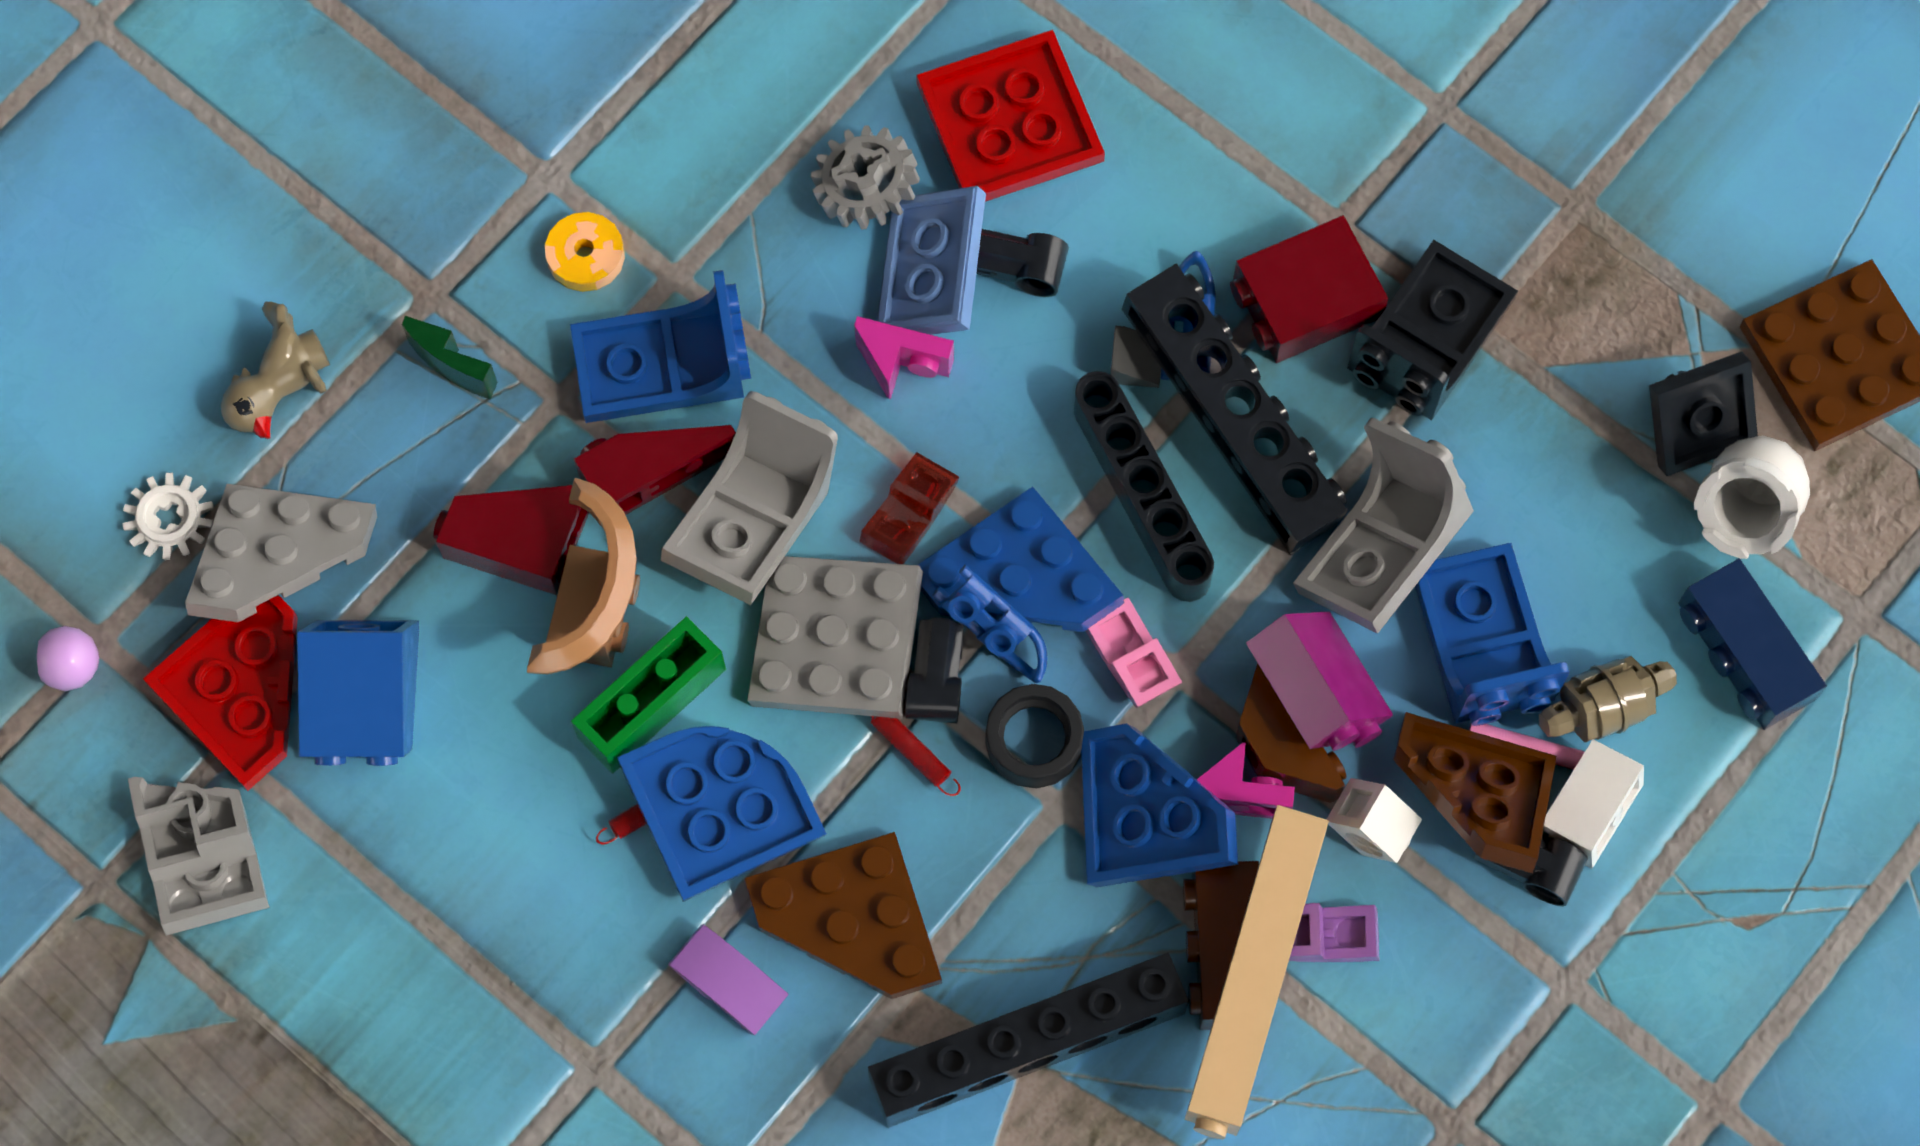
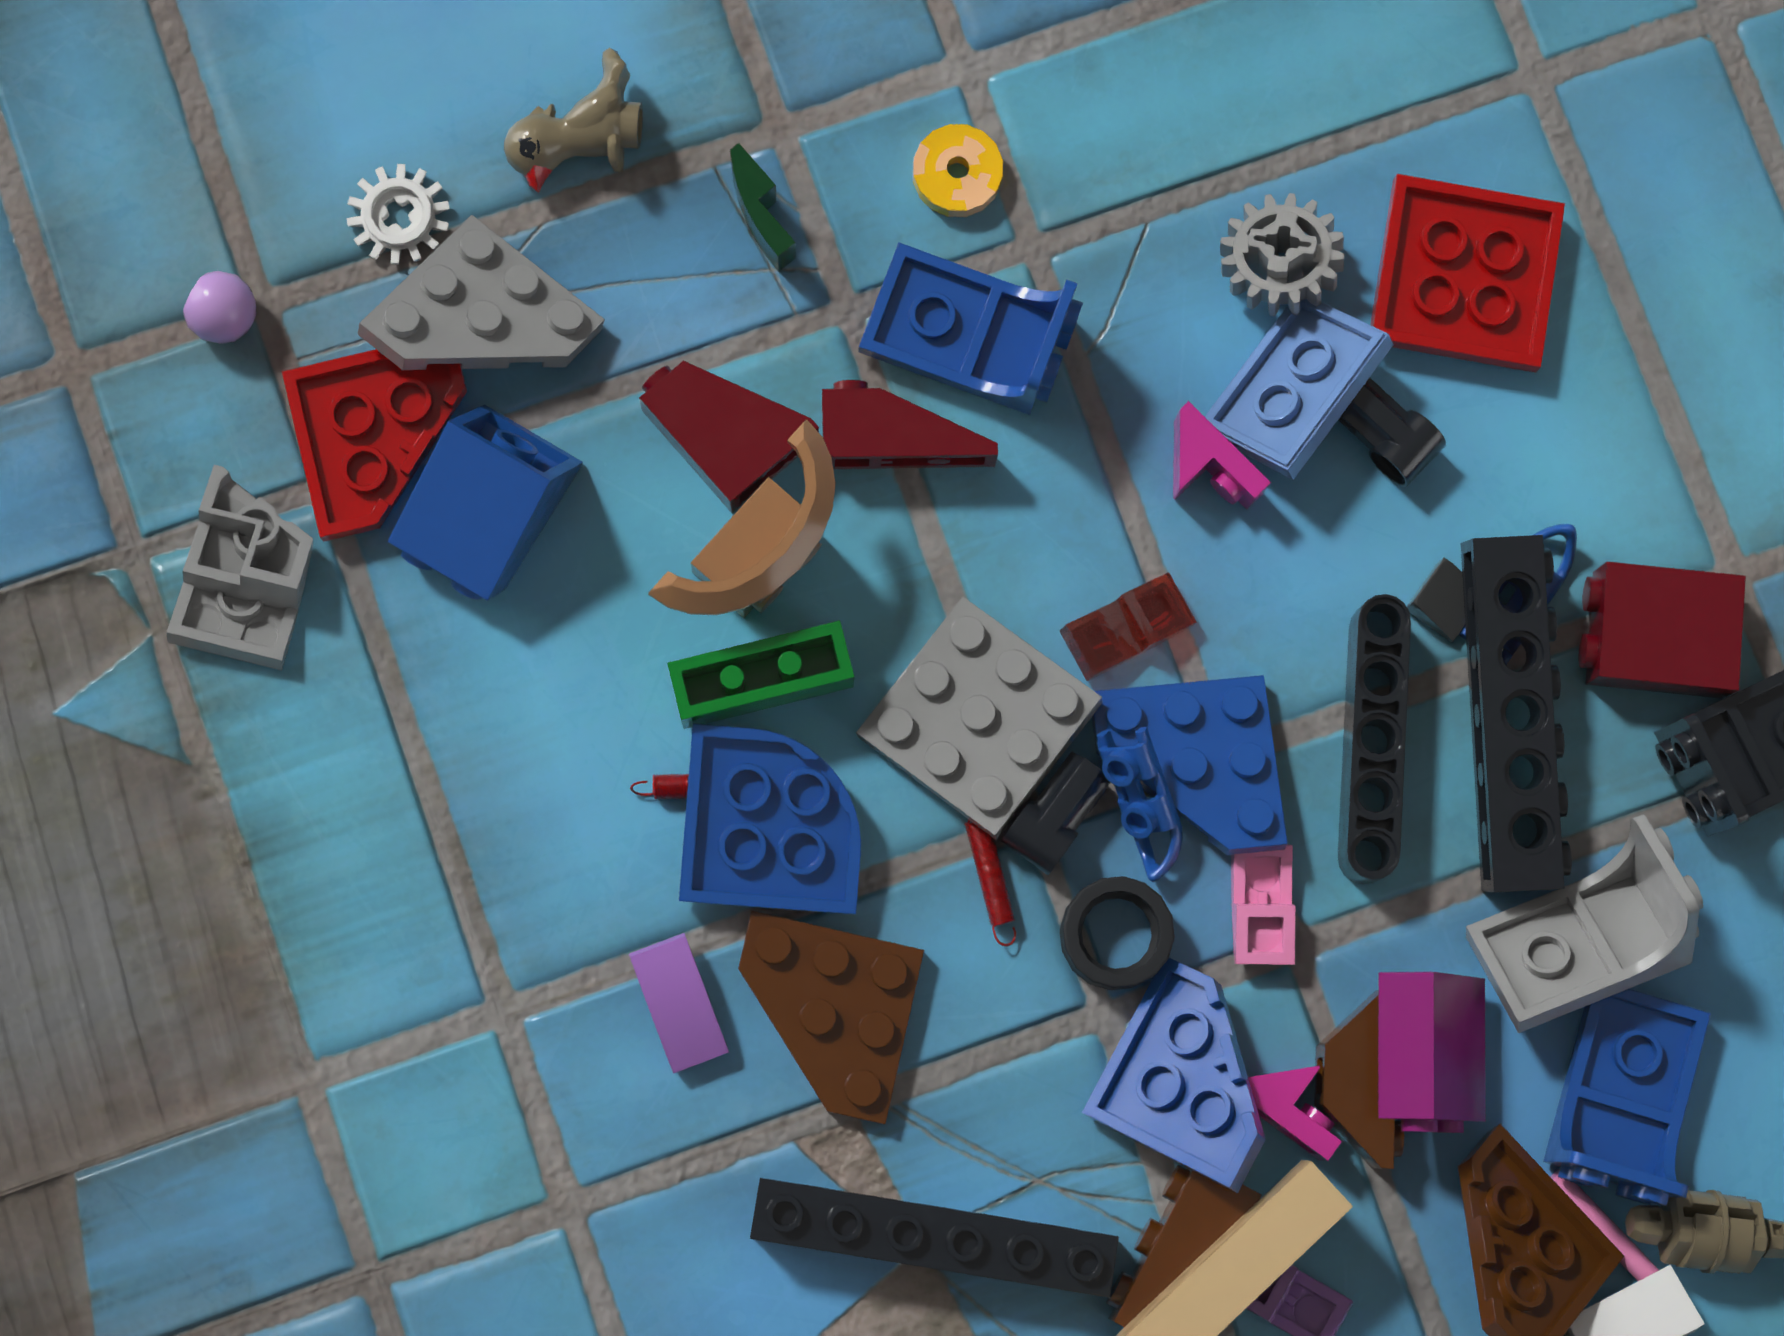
camera: 20 degrees right, 10 degrees up
light grey bracket [661,391,838,605] -> none
white brick [1326,778,1422,863] -> none

